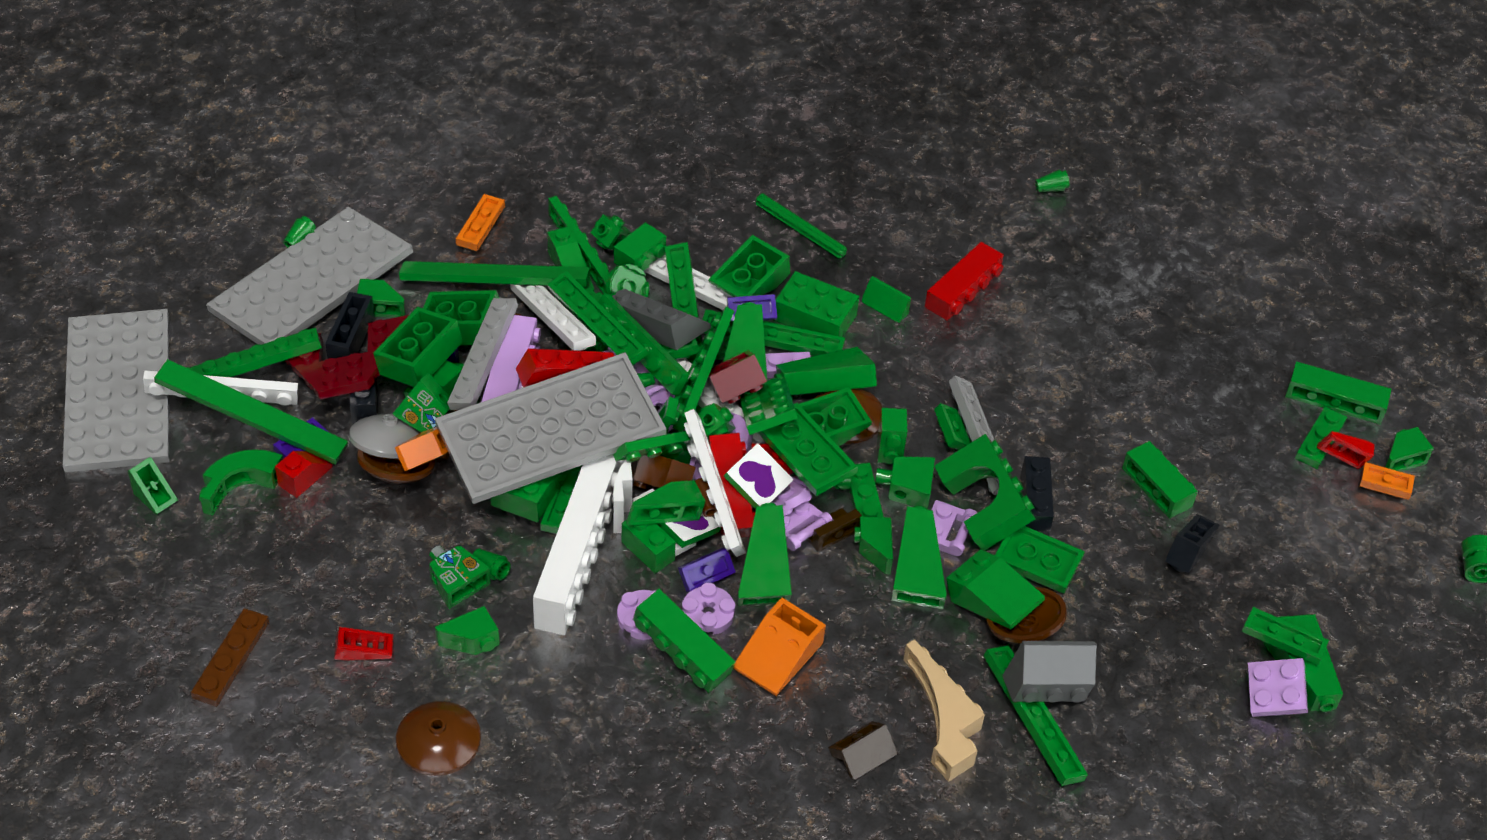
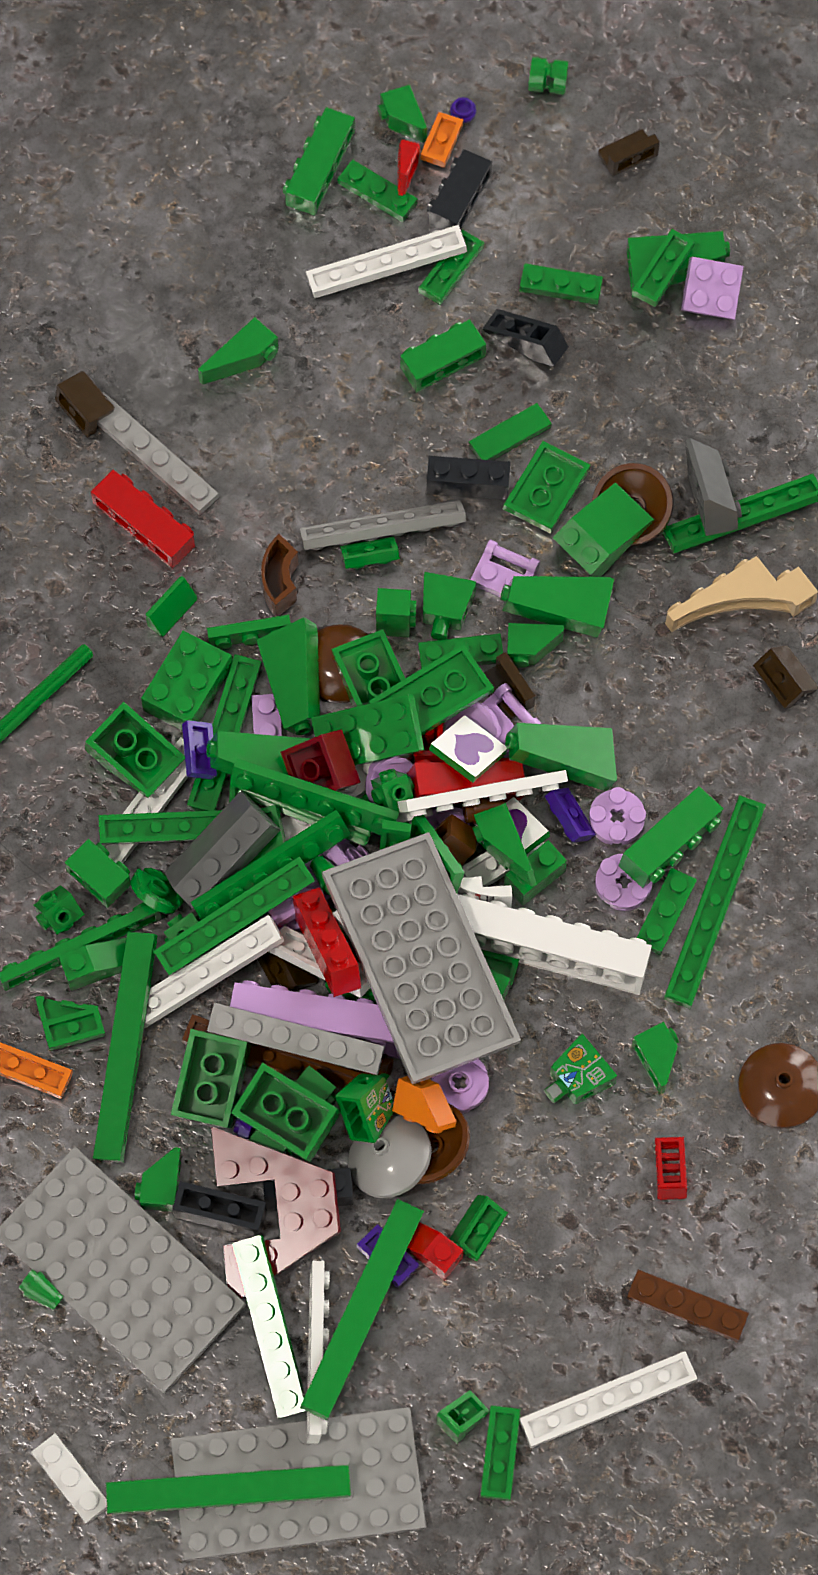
camera: 85 degrees left, 20 degrees up
green arch [199,449,283,516] -> none
green cone [473,548,511,580] -> none
orange slope [733,598,826,696] -> none
green arch [934,434,1036,551] -> none
none -> white plate [31,1434,107,1525]
none -> green wing [35,996,106,1051]
none -> dark brown panel [55,371,115,438]
none -> light grey plate [97,392,219,515]
none -> green tile [106,1465,351,1515]
none -> green slope [198,317,279,385]
none -> green plate [207,615,291,650]
none -> reddish brown brick [261,534,299,617]
none -> white plate [306,225,467,298]
none -> green tile [418,229,484,305]
none -> black brick [426,149,492,231]
none -> lavender plate [432,1059,489,1113]
none -> green slope [449,1195,508,1261]
none -> dark purple plate [450,97,476,123]
none -> green tile [469,403,552,460]
none -> green plate [480,1405,520,1501]
none -> green plate [519,263,603,305]
none -> white plate [519,1351,697,1448]
none -> dark brown panel [598,129,660,177]
none -> green plate [637,868,697,956]
none -> green tile [664,795,766,1009]

